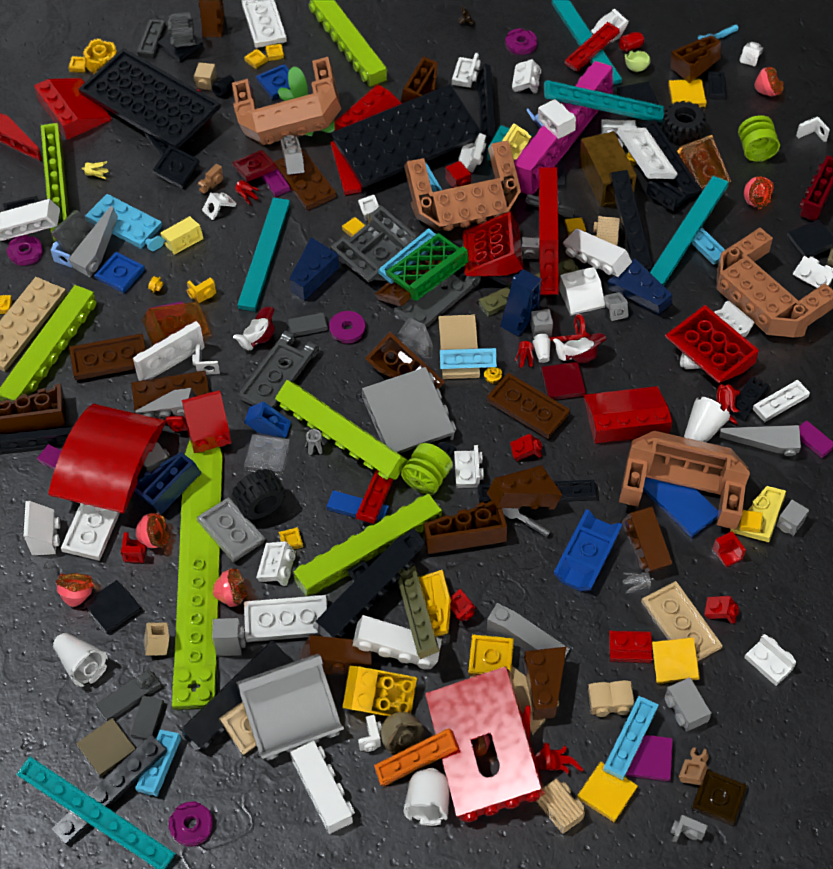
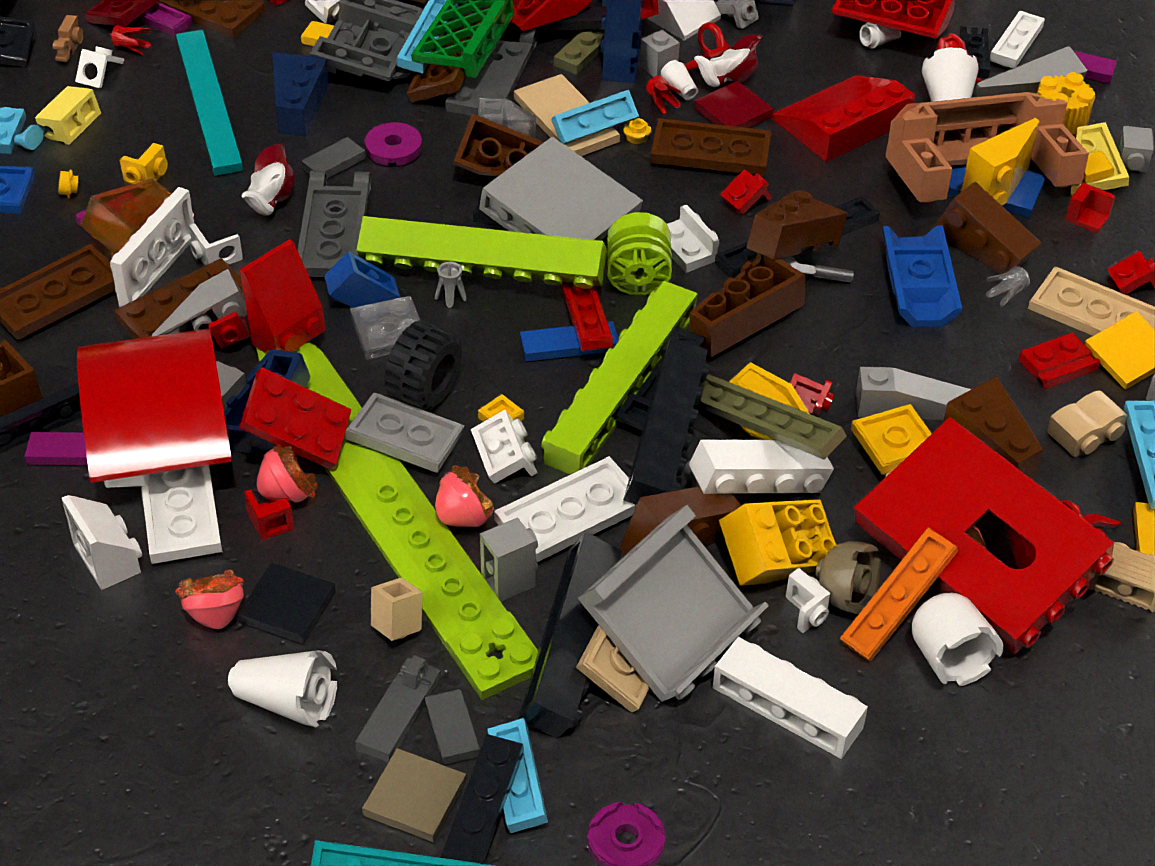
camera: 30 degrees left, 10 degrees down
none -> red plate [239,367,351,470]
none -> yellow slope [961,118,1039,206]
none -> yellow brick [1037,72,1095,135]

